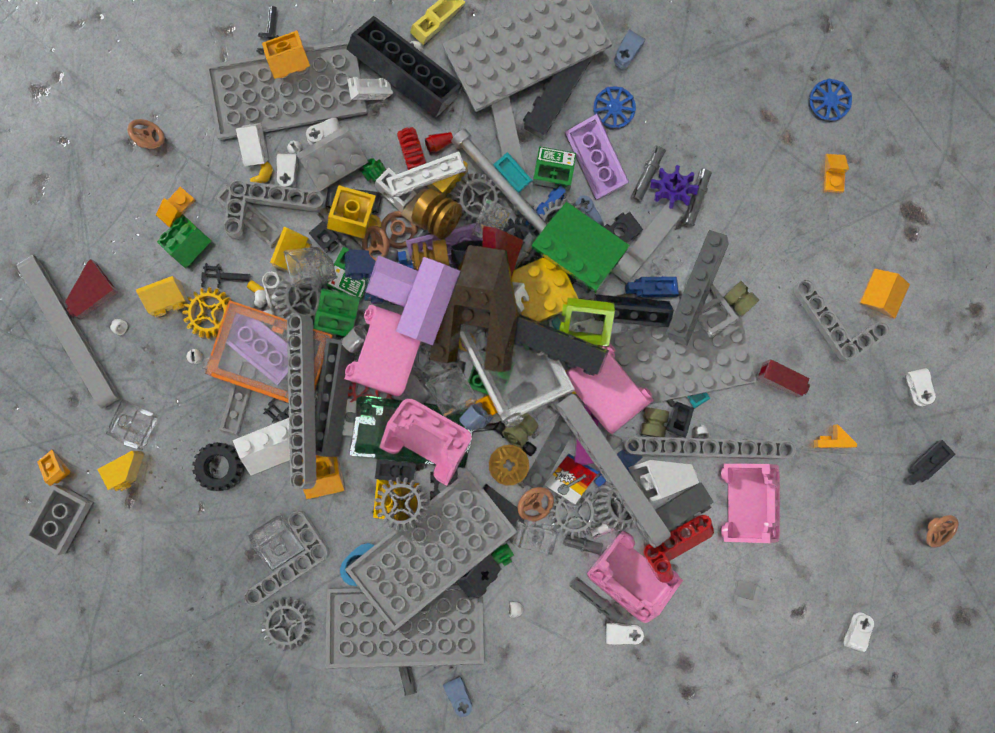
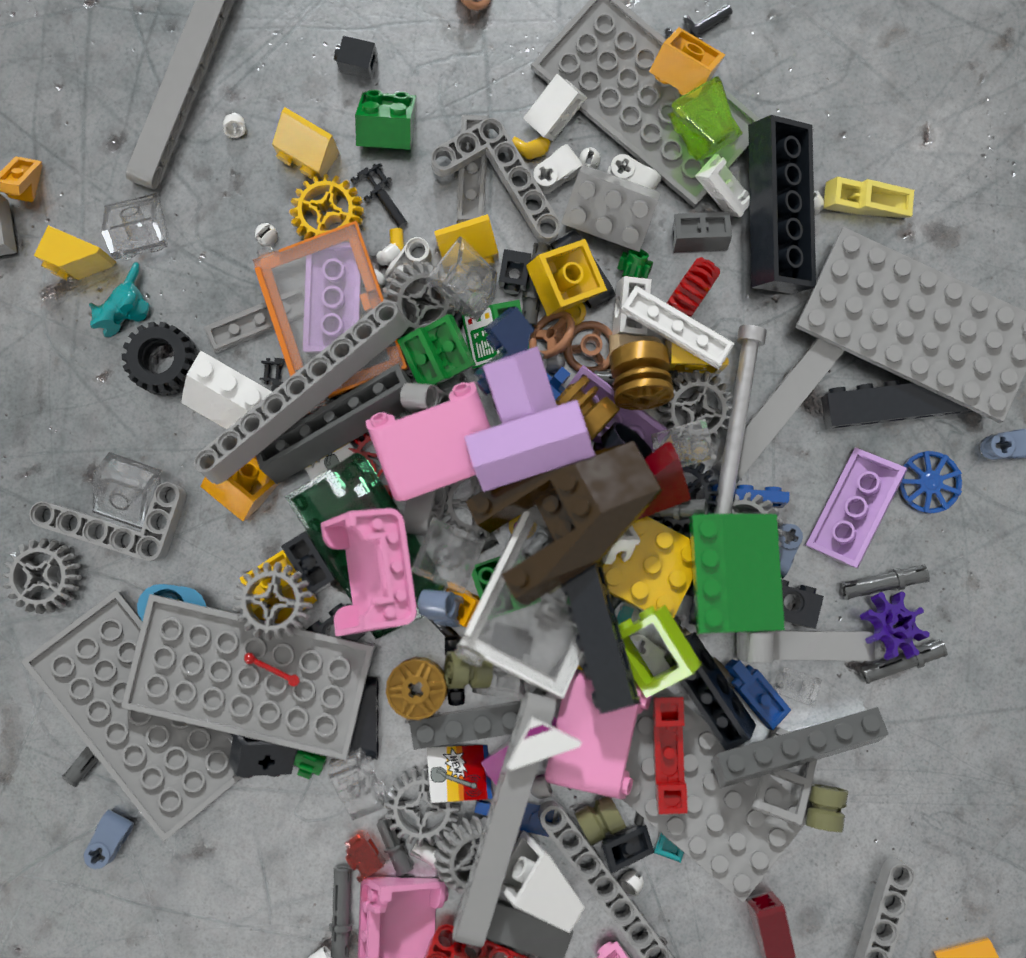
camera: 55 degrees right, 0 degrees up
dark red slope [65,259,118,319] -> none
light orange slope [156,187,195,227] -> none
red cone [425,132,453,153] -> none
teal tile [493,152,533,193] -> none
white hinge [509,602,523,618] -> none
nougat piece [518,487,554,522] -> none
green slope [533,146,576,190] -> none
none -> teal animal [89,262,150,337]
none -> red hinge [244,653,300,686]
none -> black brick [334,36,377,79]
none -> clear red brick [344,832,386,883]
none -> white tile [507,717,582,770]
none -> red slope [653,696,688,815]
none -> clear neon green piece [668,76,743,161]
none -> dark grey hinge [672,212,732,253]

